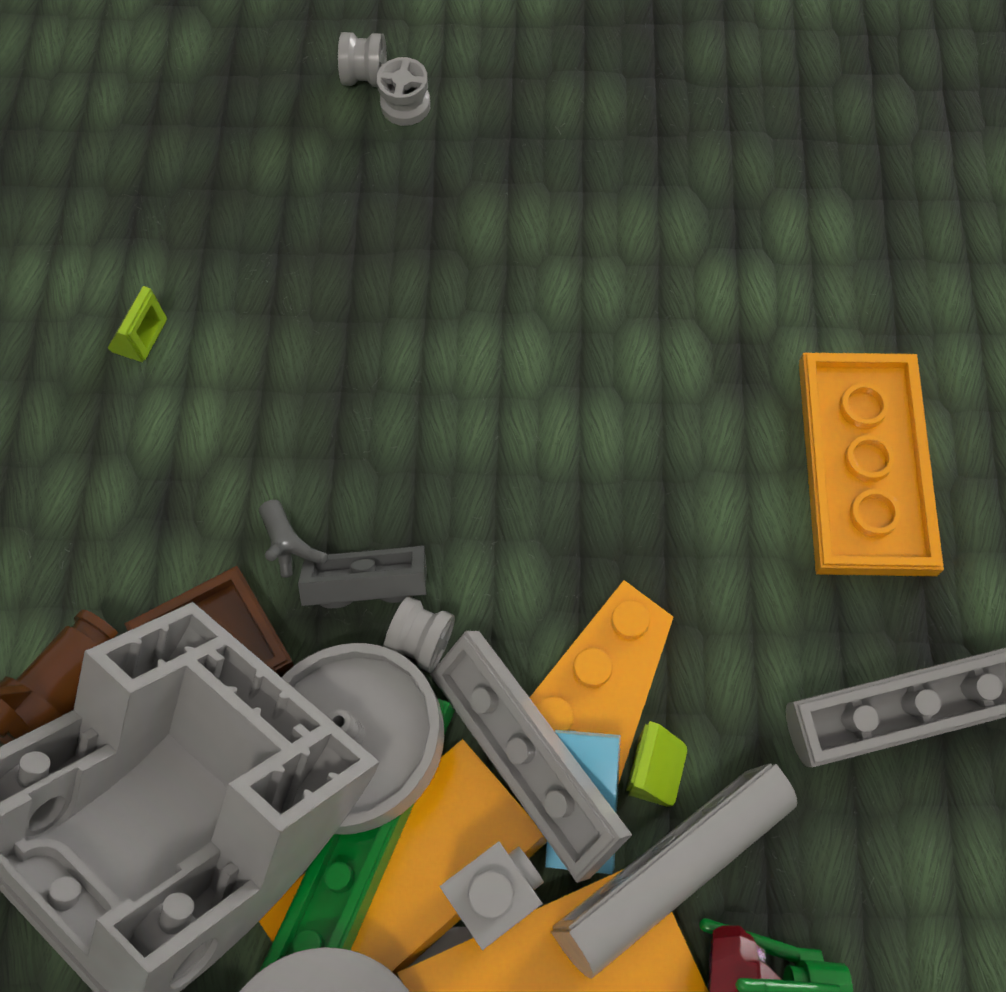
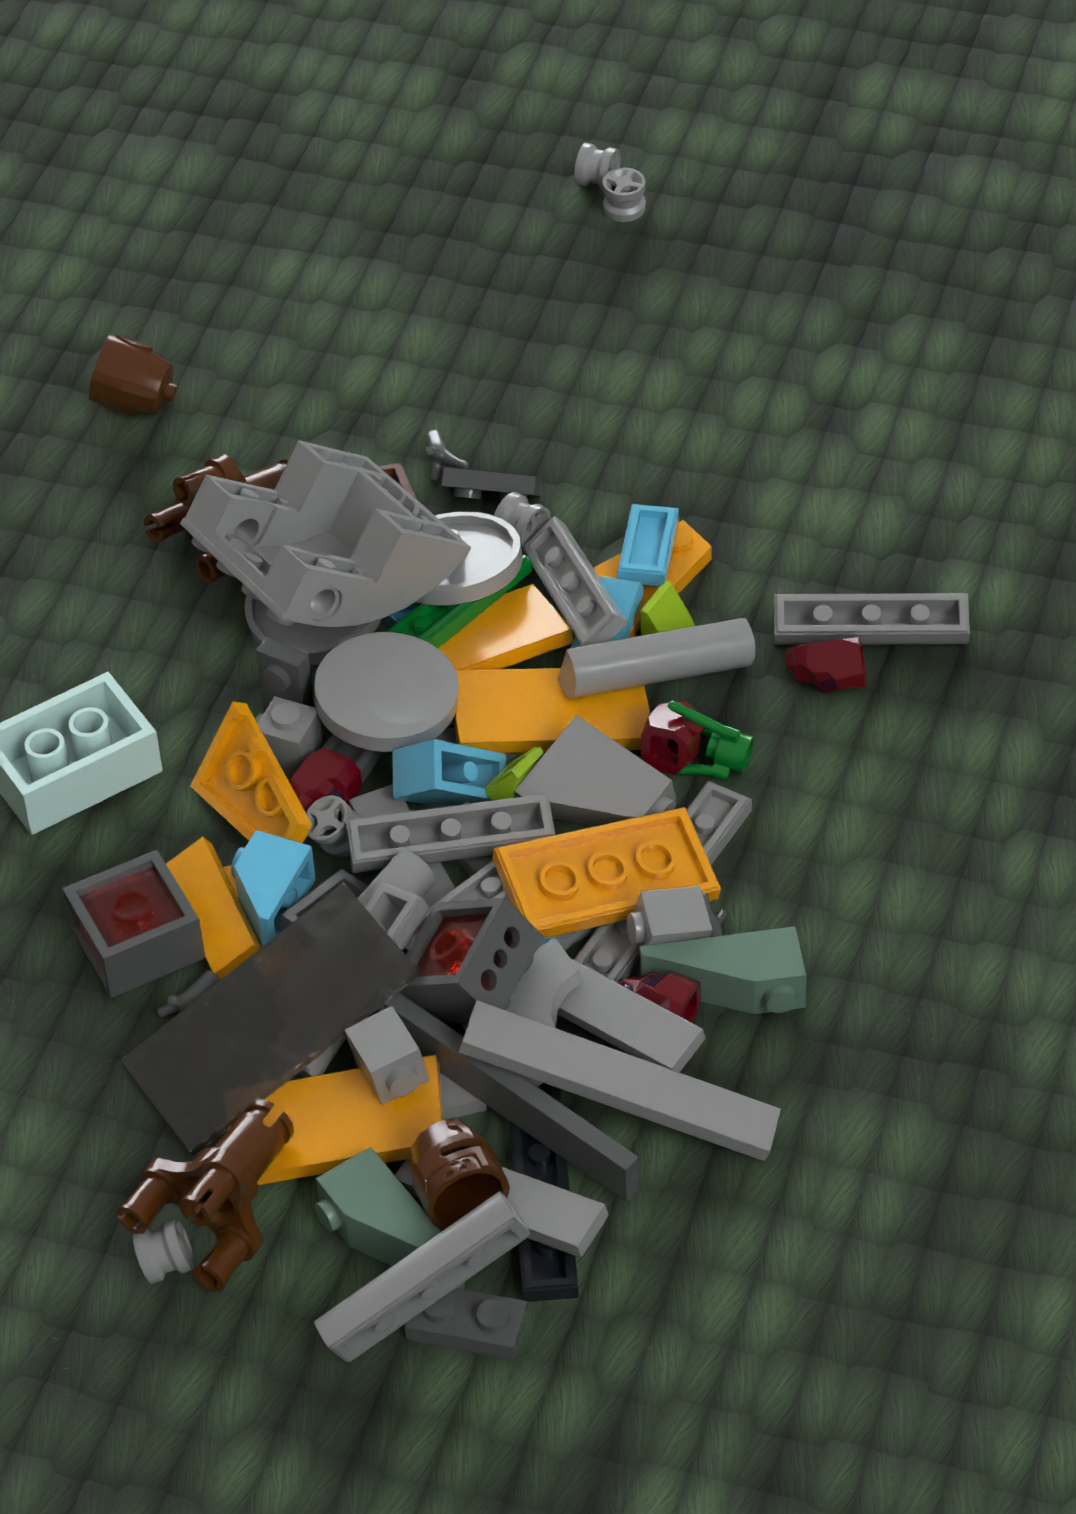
camera: 15 degrees right, 20 degrees down
lime slope [108,286,167,363] -> none
light grey brick [439,841,544,951] -> none
light orange tile [799,353,944,576] -> none
none -> medium azure tile [618,504,679,586]
none -> dark red rock [785,637,868,693]

